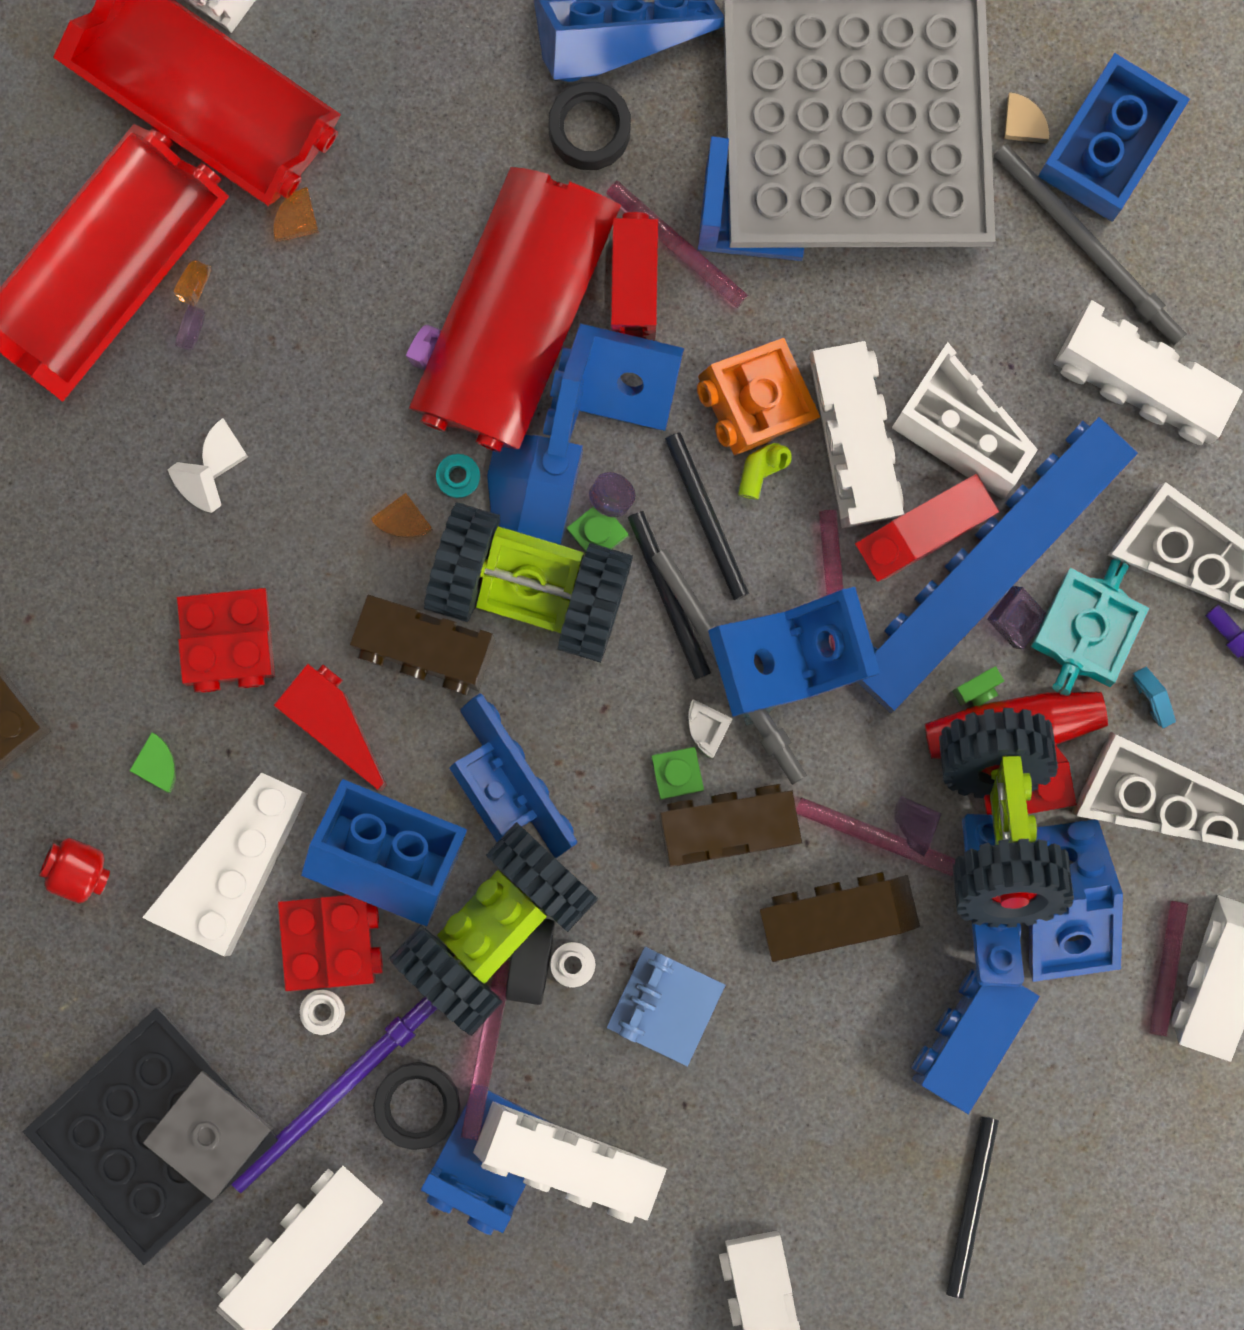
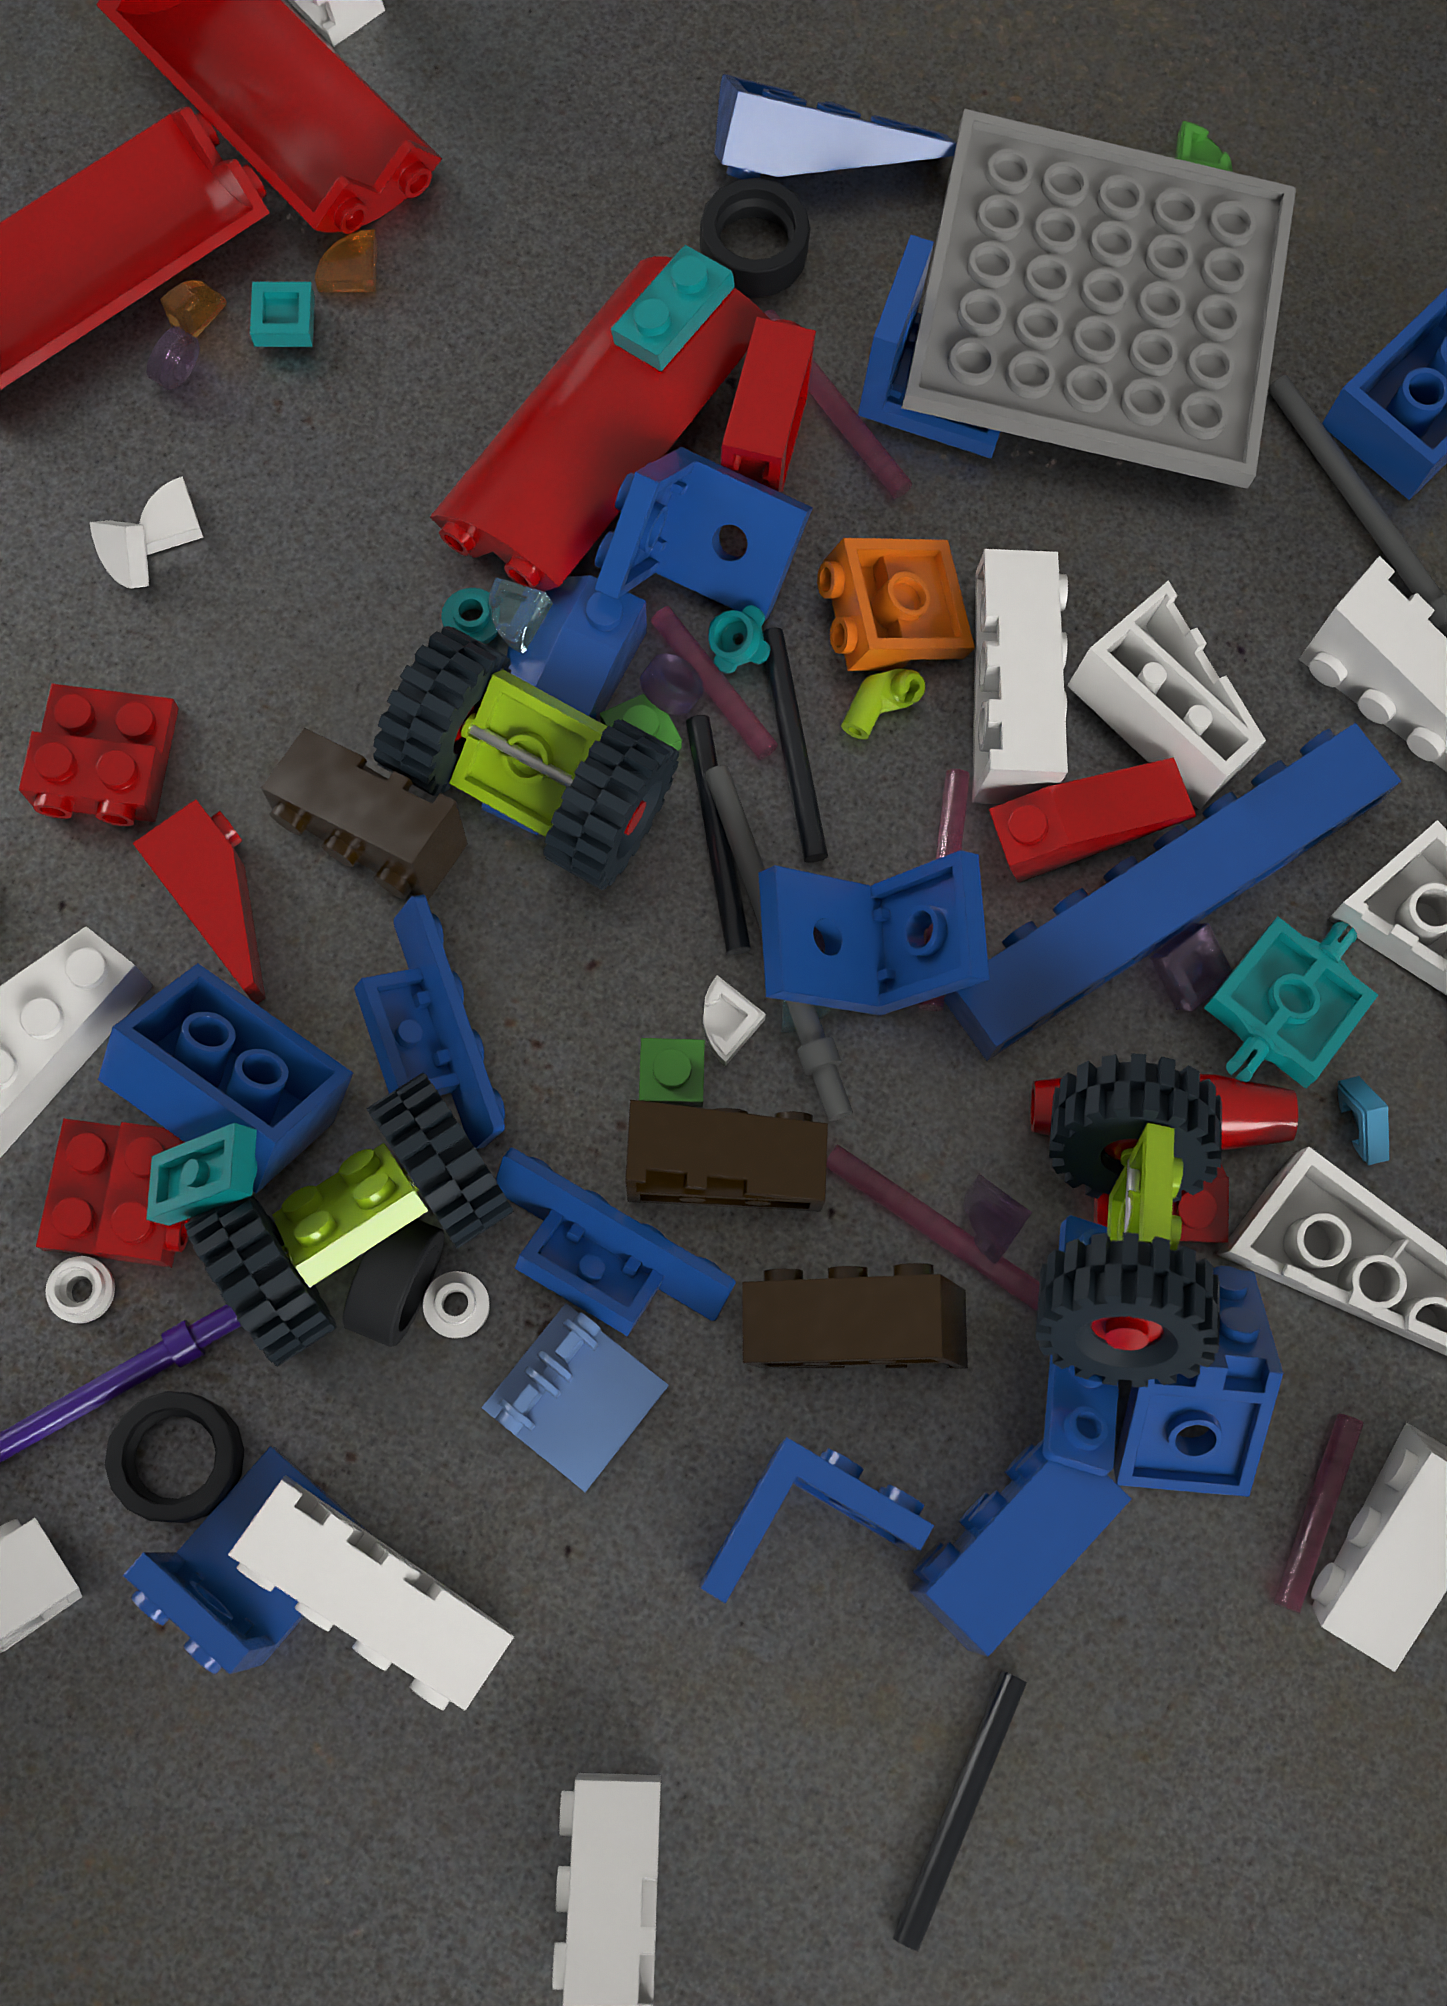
camera: 10 degrees right, 10 degrees down
clear orange tile [371,493,433,538] -> none
medium lavender tile [406,325,441,370] -> none
clear pink bar [461,961,510,1141] -> none
bright green plate [952,666,1005,706] -> none
tan tile [1004,92,1049,143] -> none
none -> teal plate [146,1123,257,1226]
none -> teal plate [250,282,315,347]
none -> clear light blue tile [489,577,553,654]
none -> blue bracket [496,1148,736,1336]
none -> teal plate [611,245,735,371]
none -> clear pink bar [651,606,778,760]
none -> blue bracket [699,1437,934,1604]
none -> teal plate [708,605,770,674]

